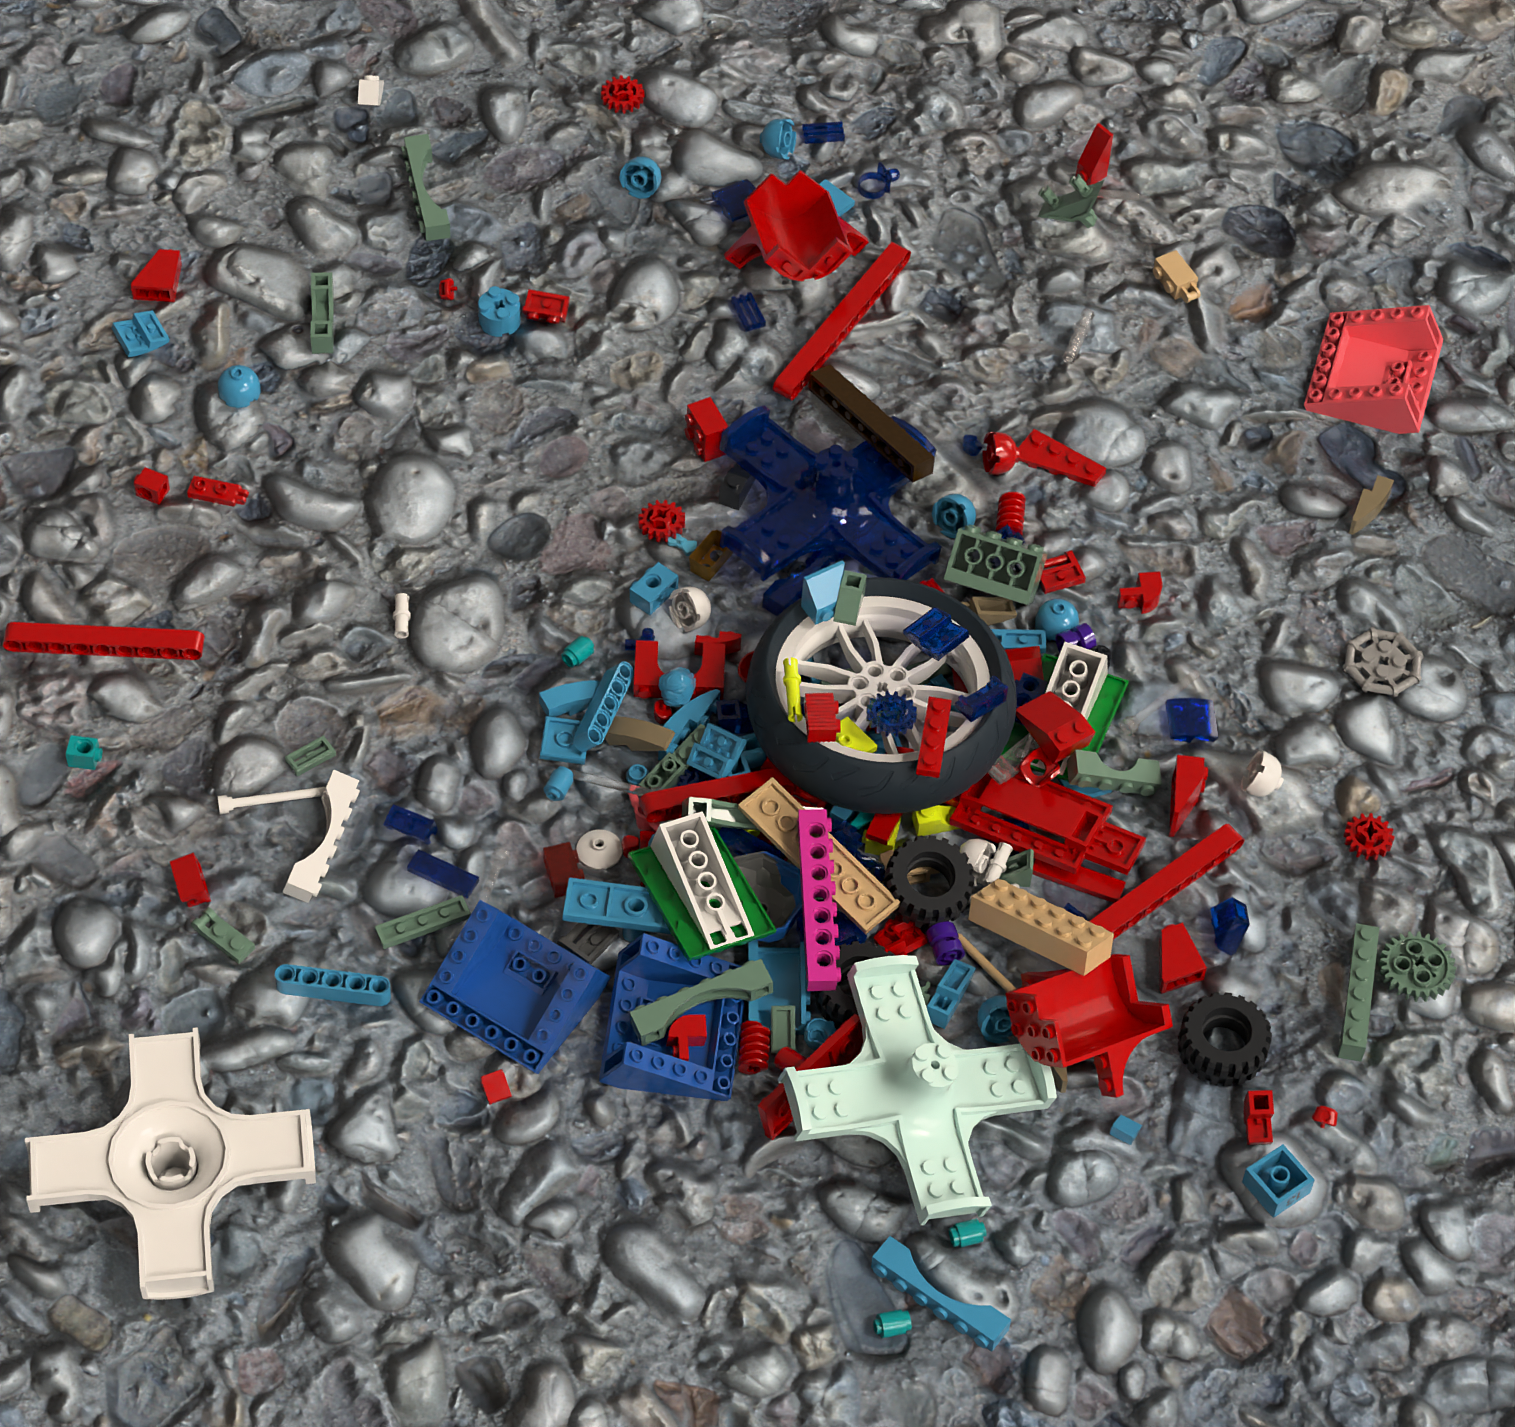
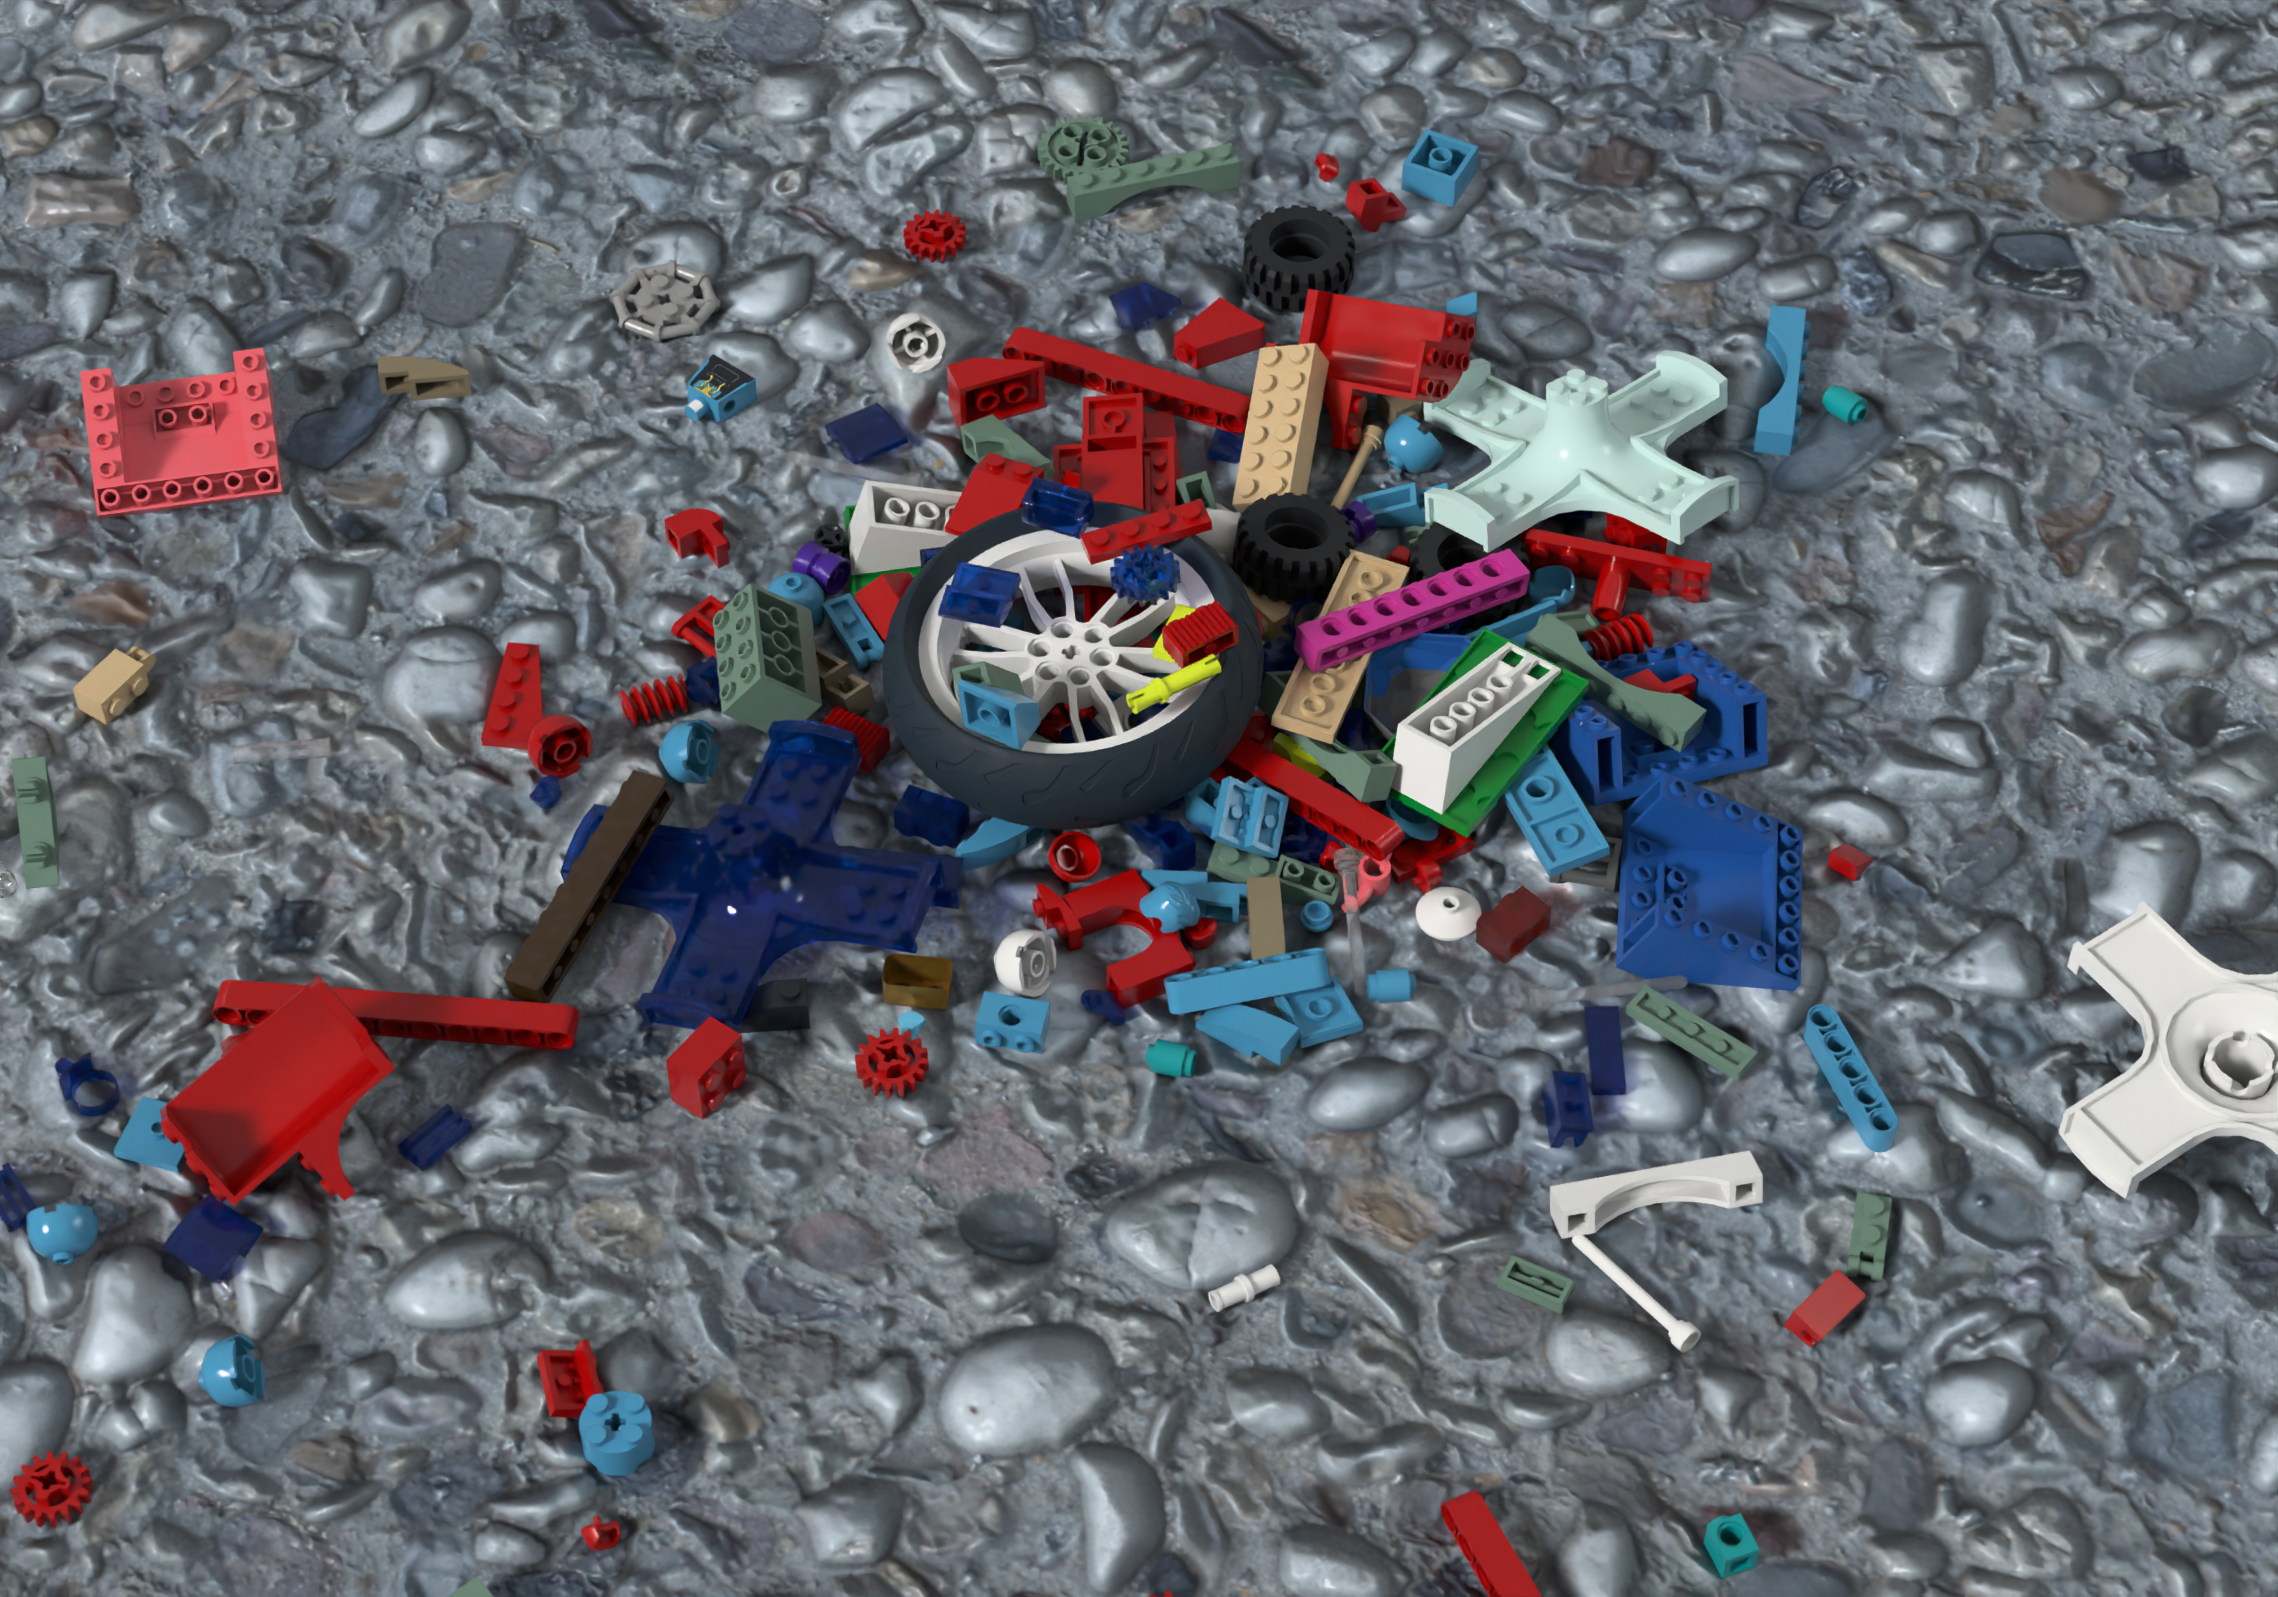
camera: 115 degrees left, 5 degrees down
none -> torso [685,354,757,422]

